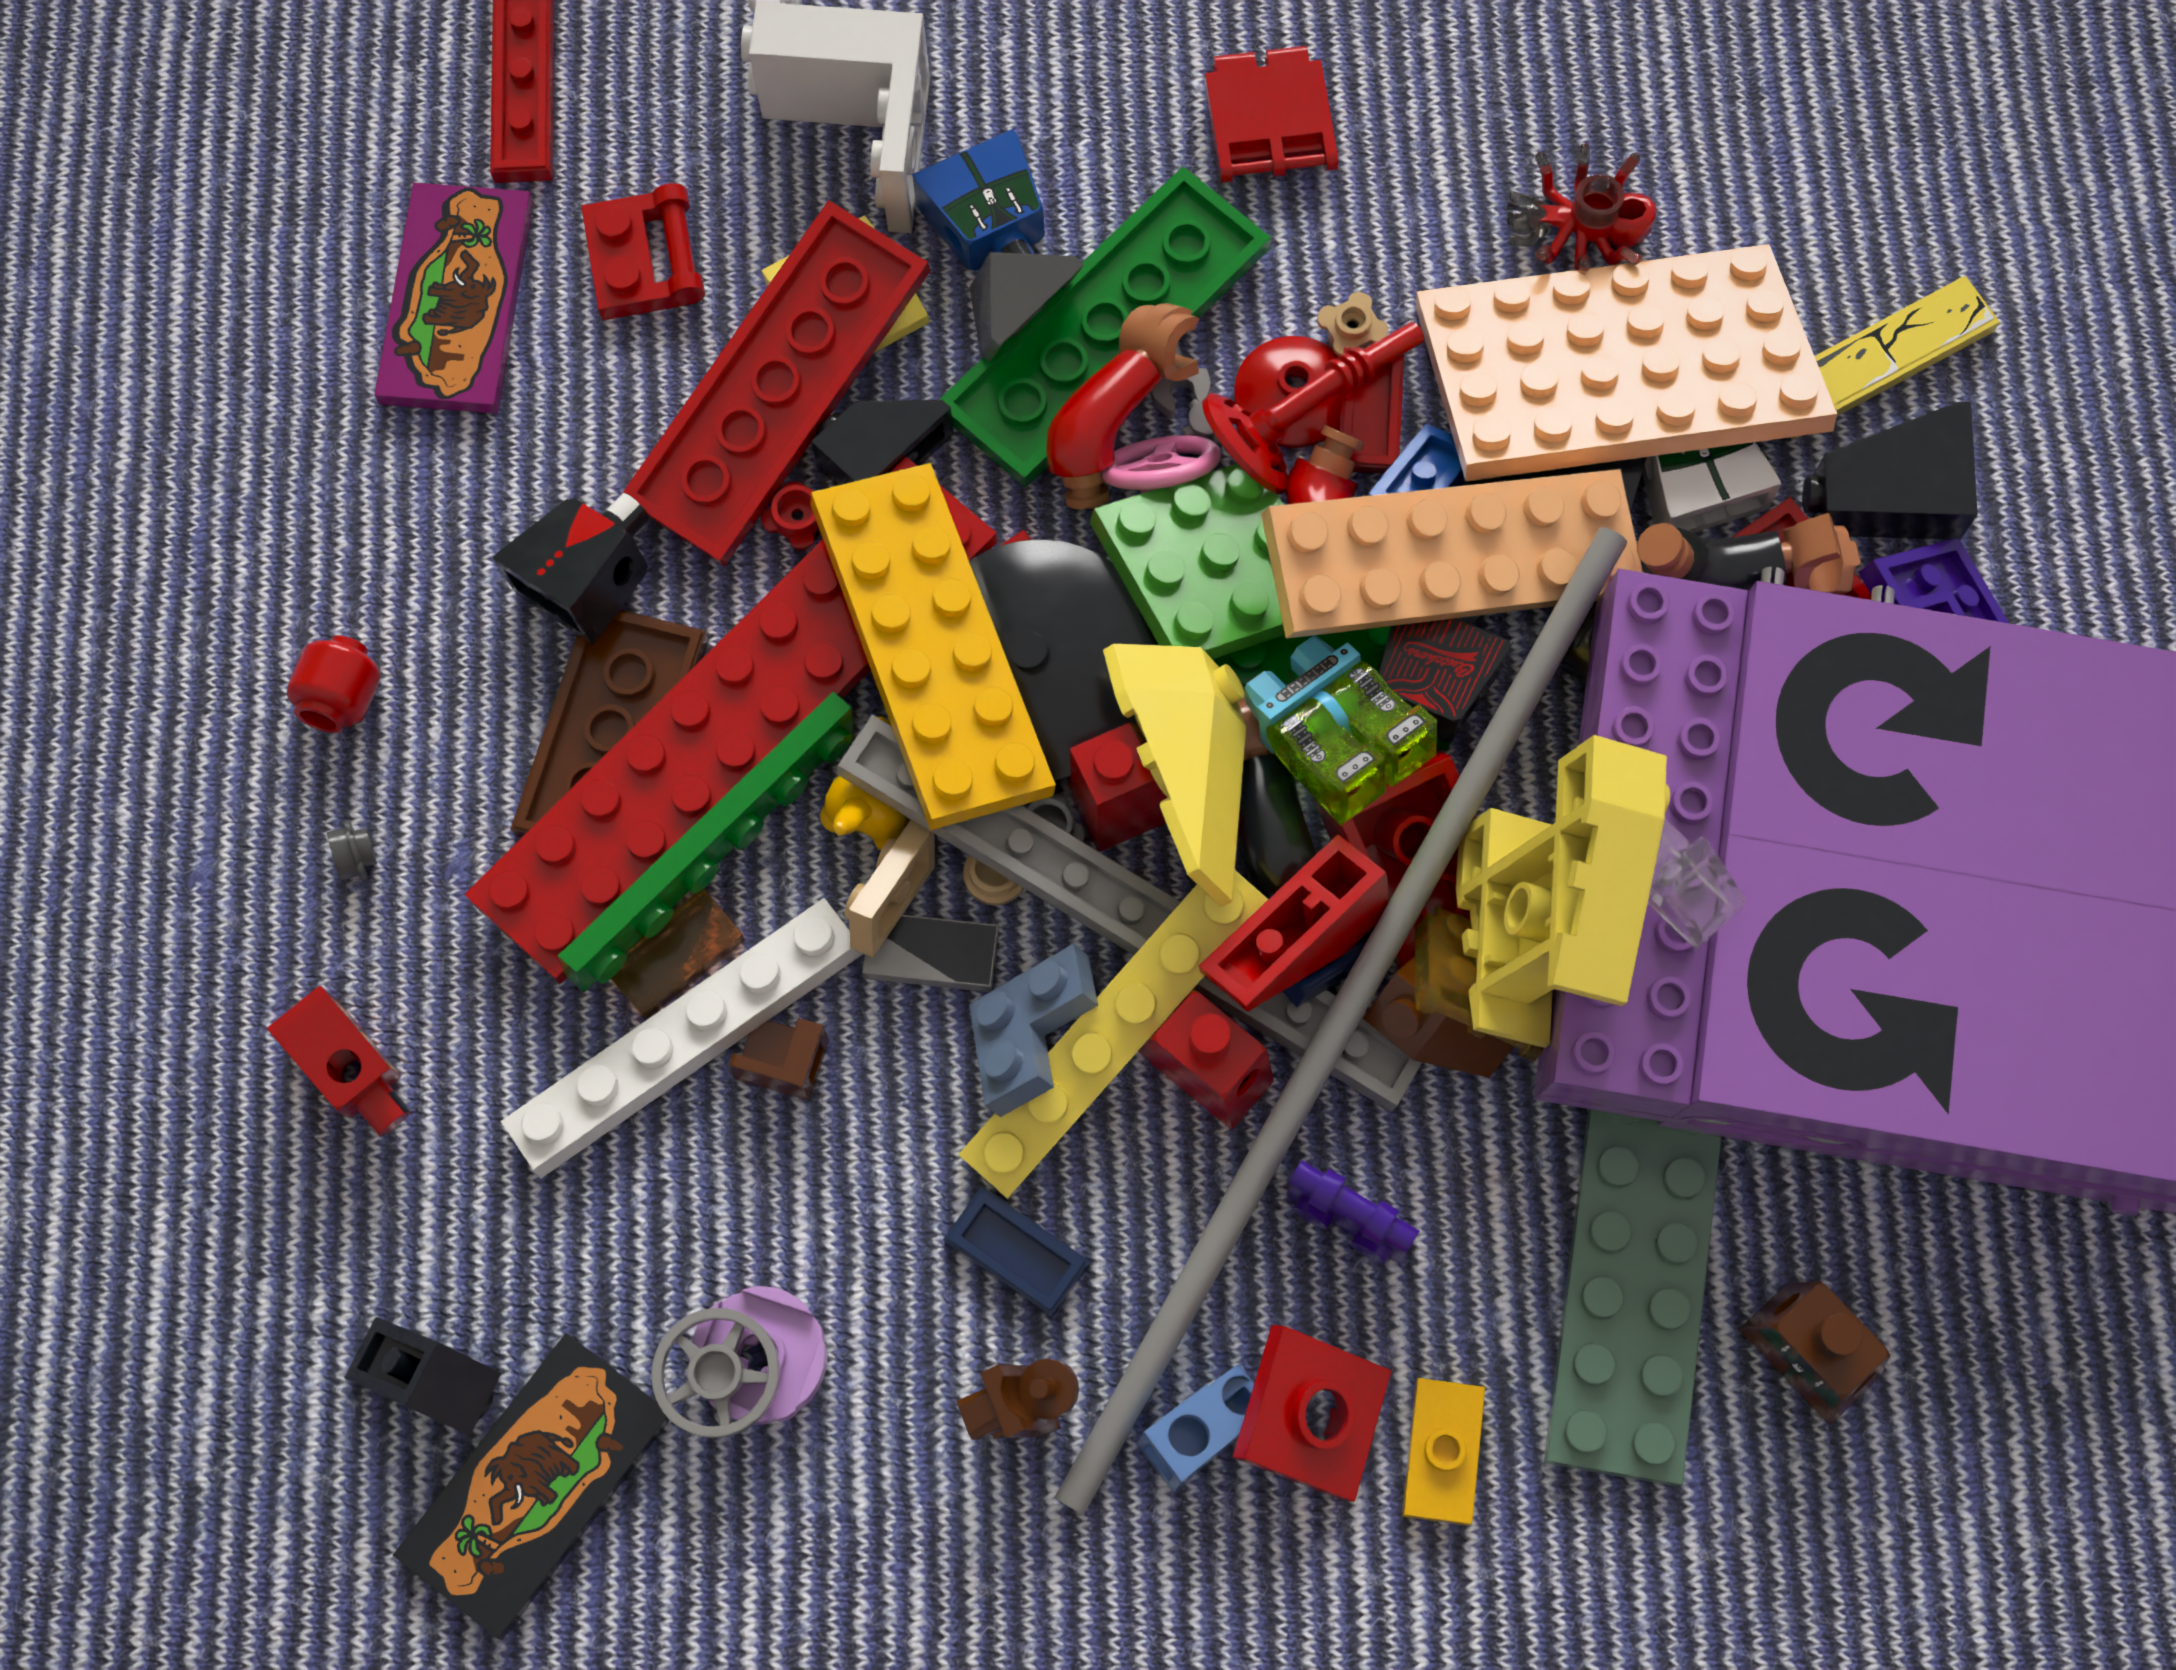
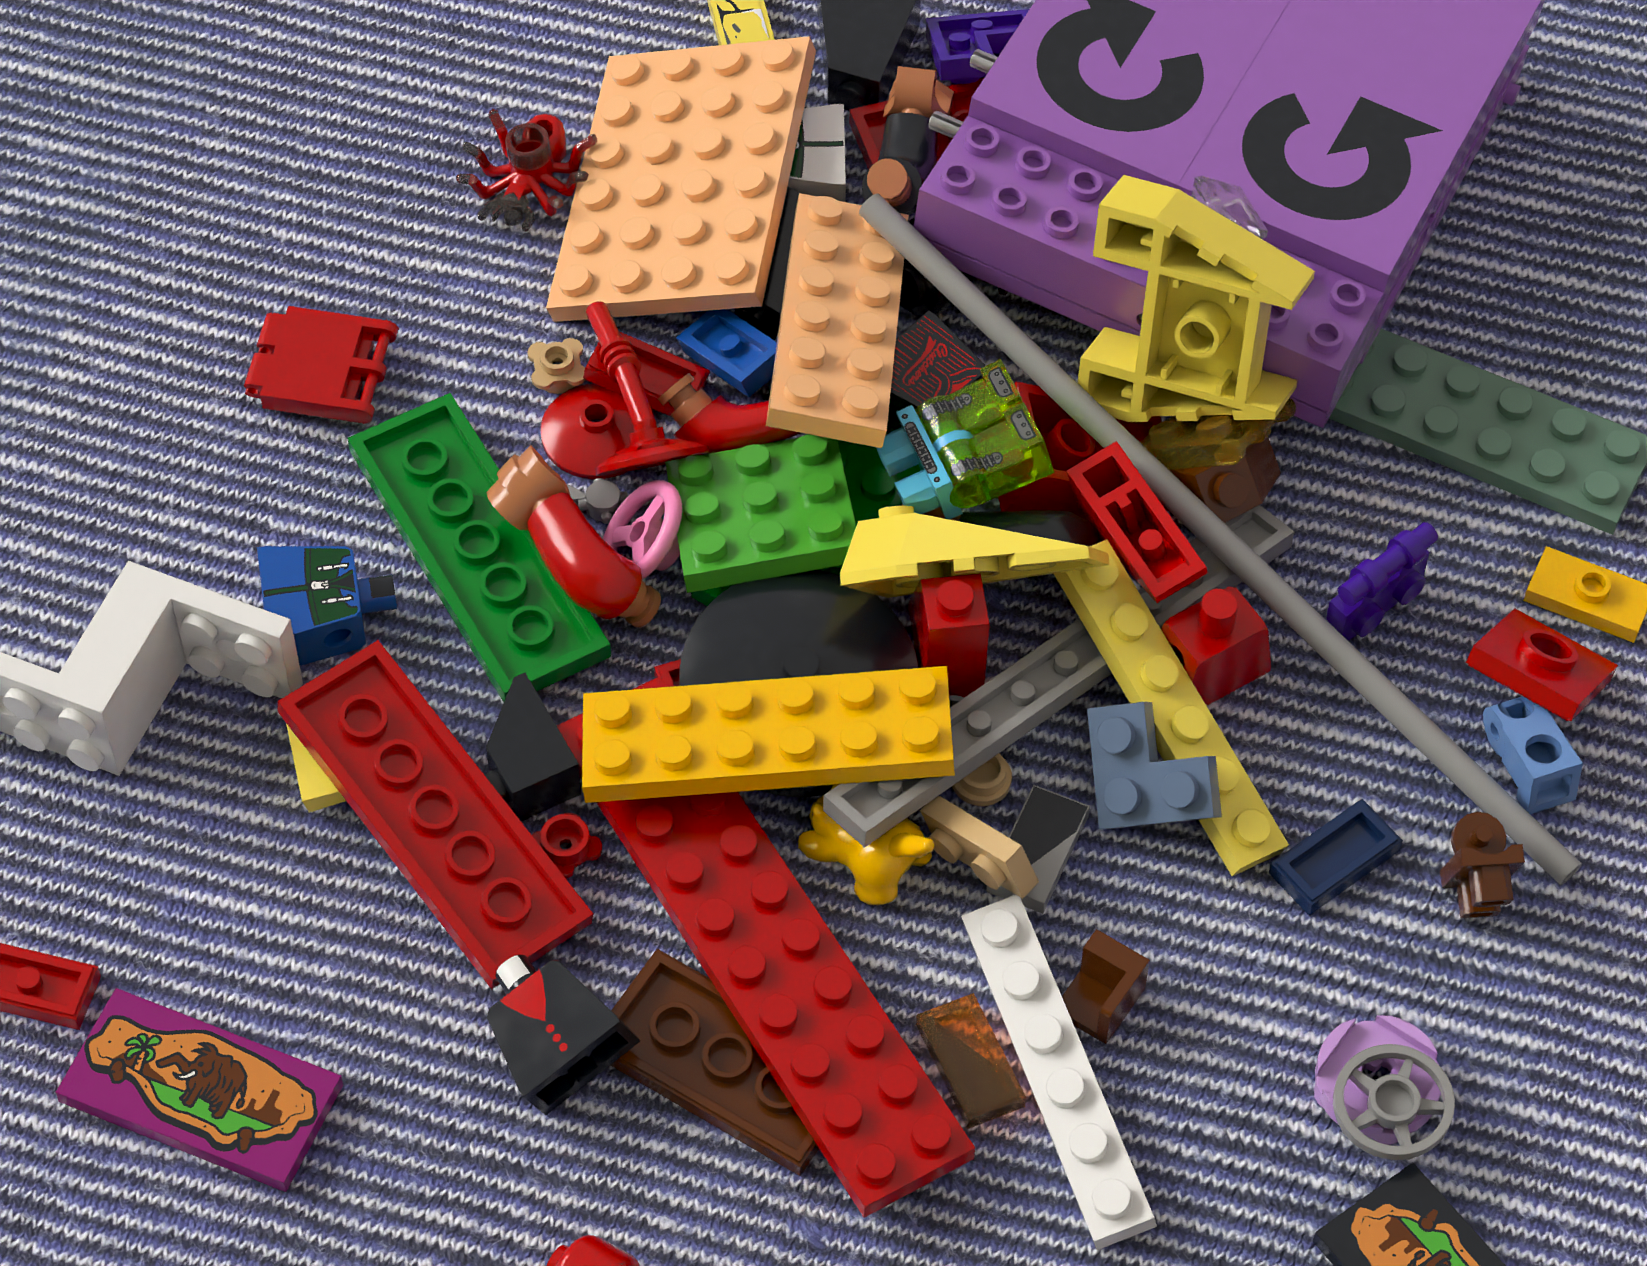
camera: 75 degrees left, 15 degrees down
green plate [558,692,853,993] -> none
red plate [581,183,705,321] -> none
dark grey slope [969,252,1084,362] -> none
reddish brown torso [1739,1281,1891,1425] -> none

